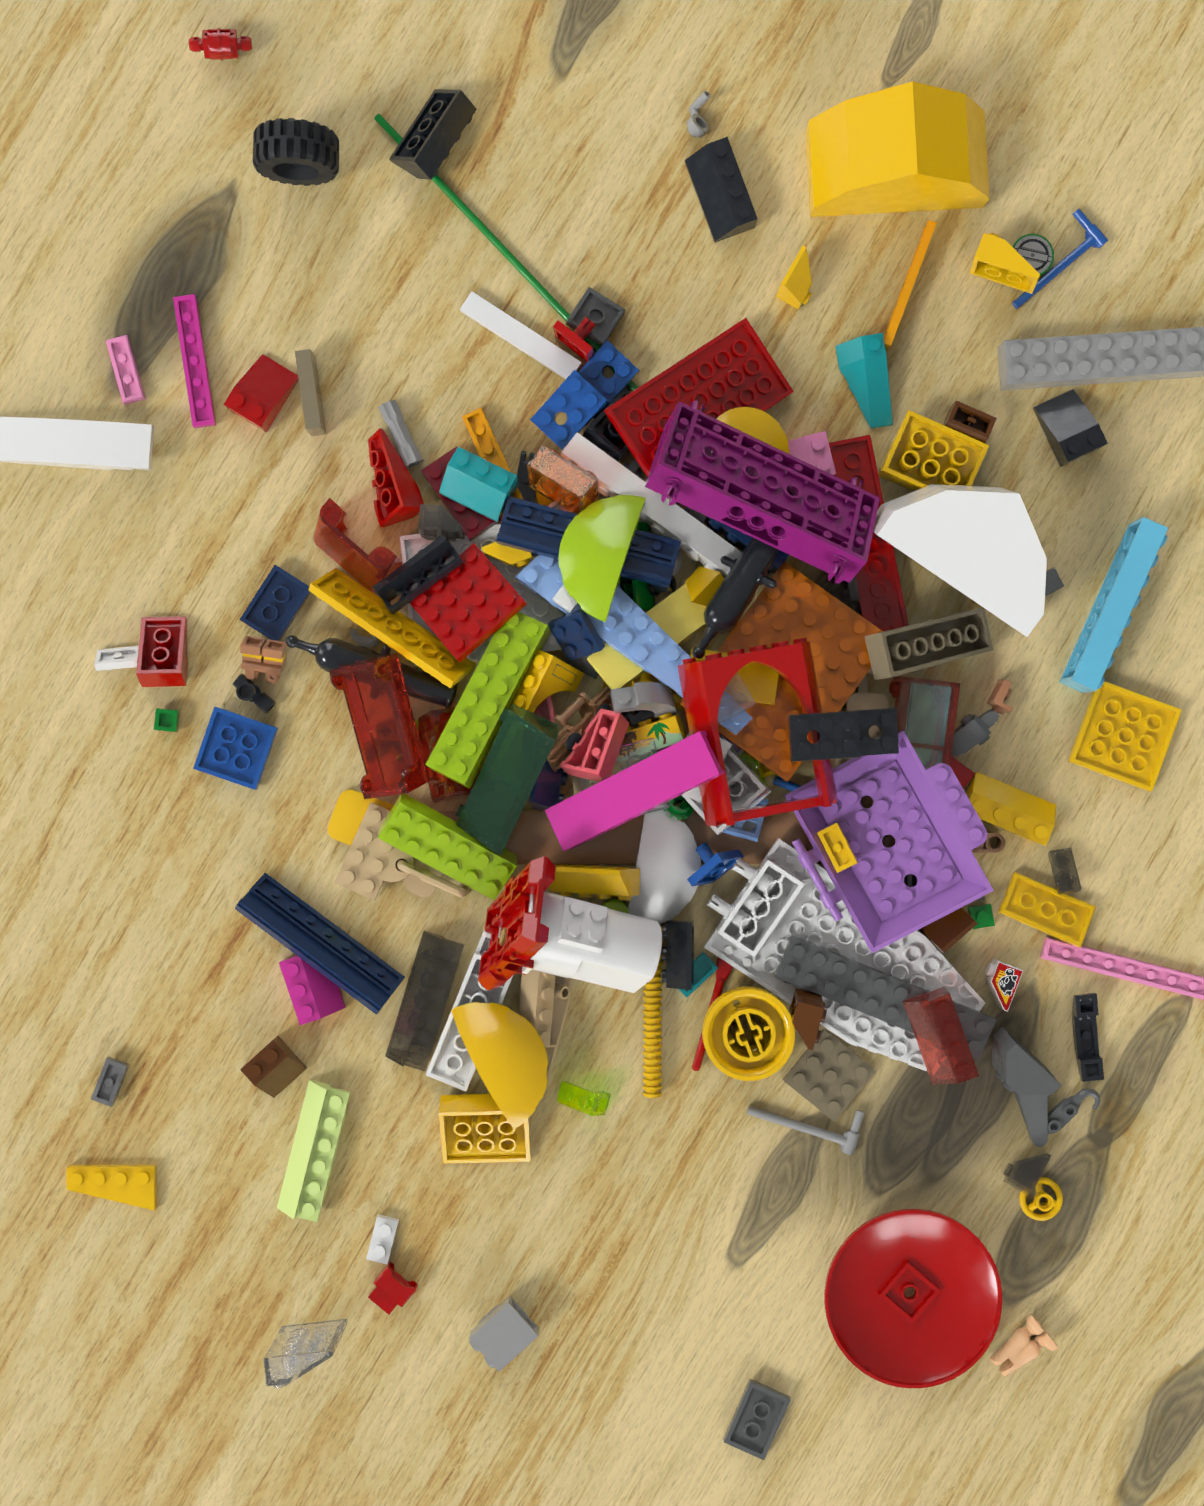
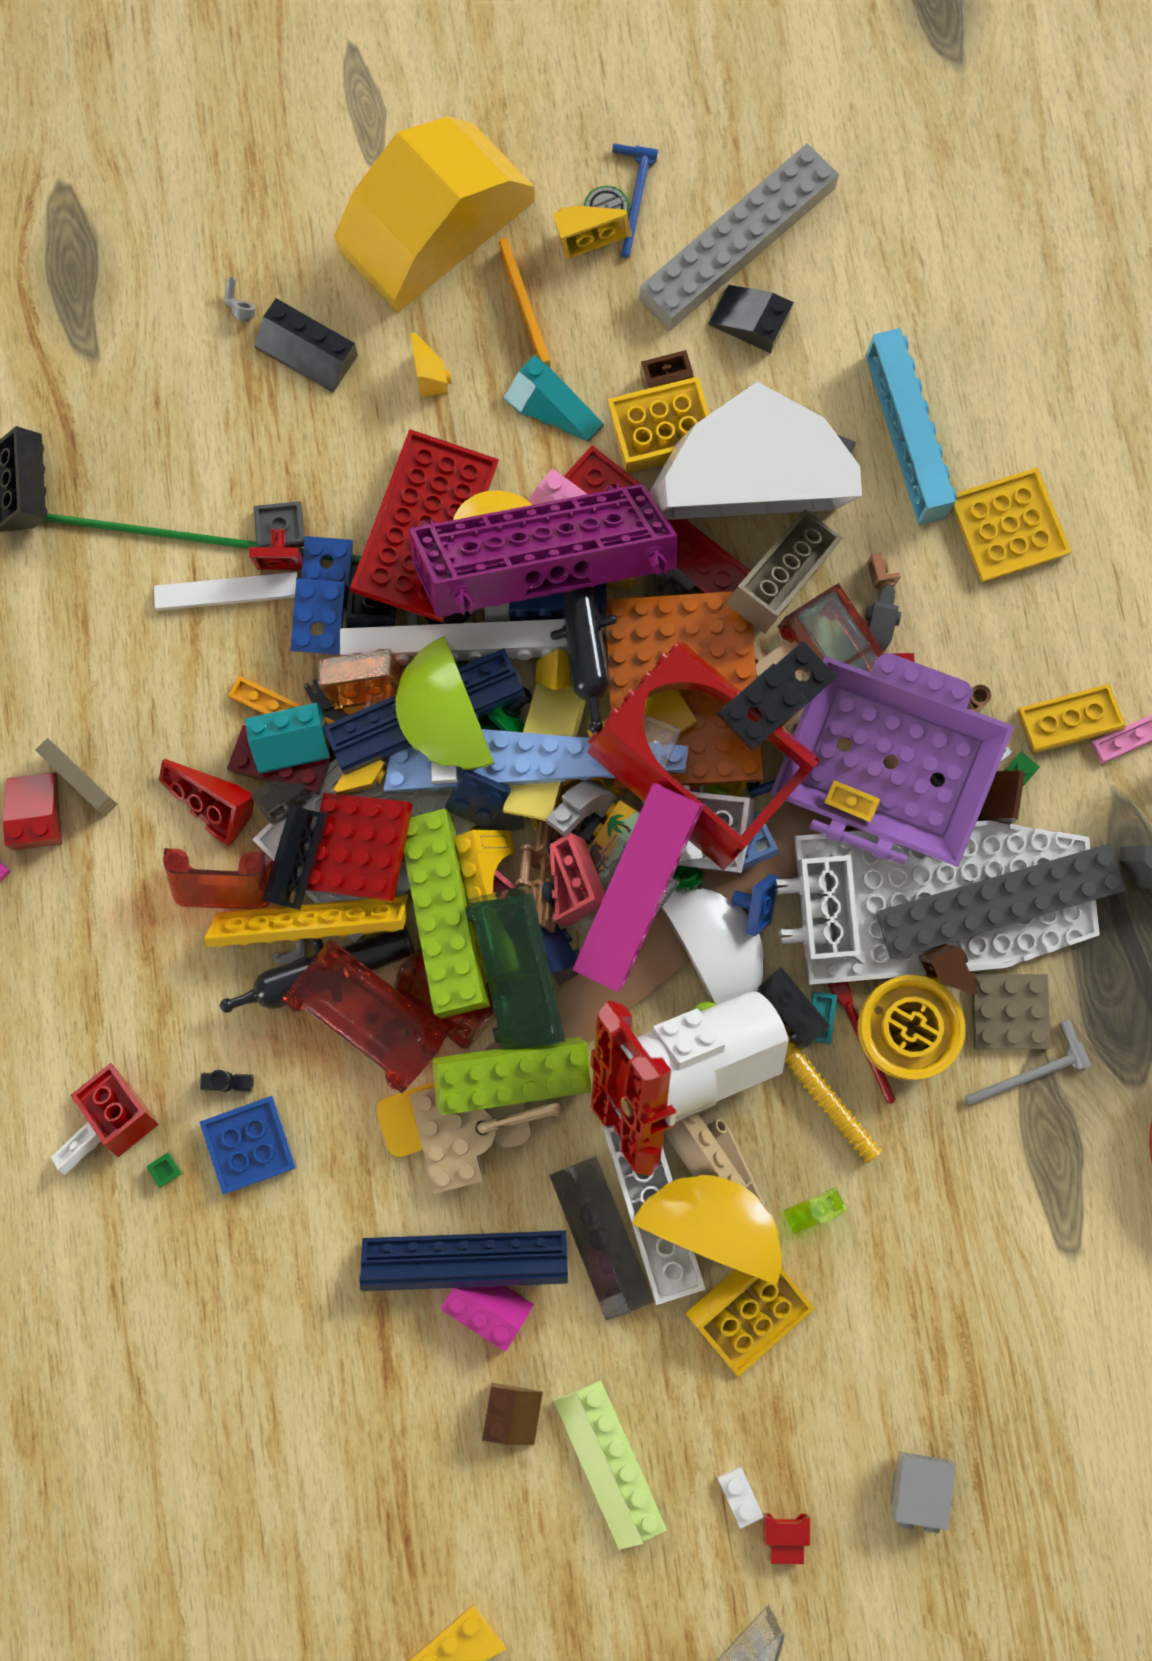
camera: 40 degrees left, 10 degrees down
flat silver plate [91,1057,129,1107] -> none
dark blue plate [239,565,311,641] -> none
nougat hips [240,636,287,683] -> none
light grey axle [378,400,423,468] -> none
yellow slope [549,864,640,900] -> none
clear red slope [902,987,979,1084] -> none
yellow slope [966,771,1056,846] -> none
slope [985,959,1023,1012] -> none
clear smoke hinge [1048,848,1082,895] -> none

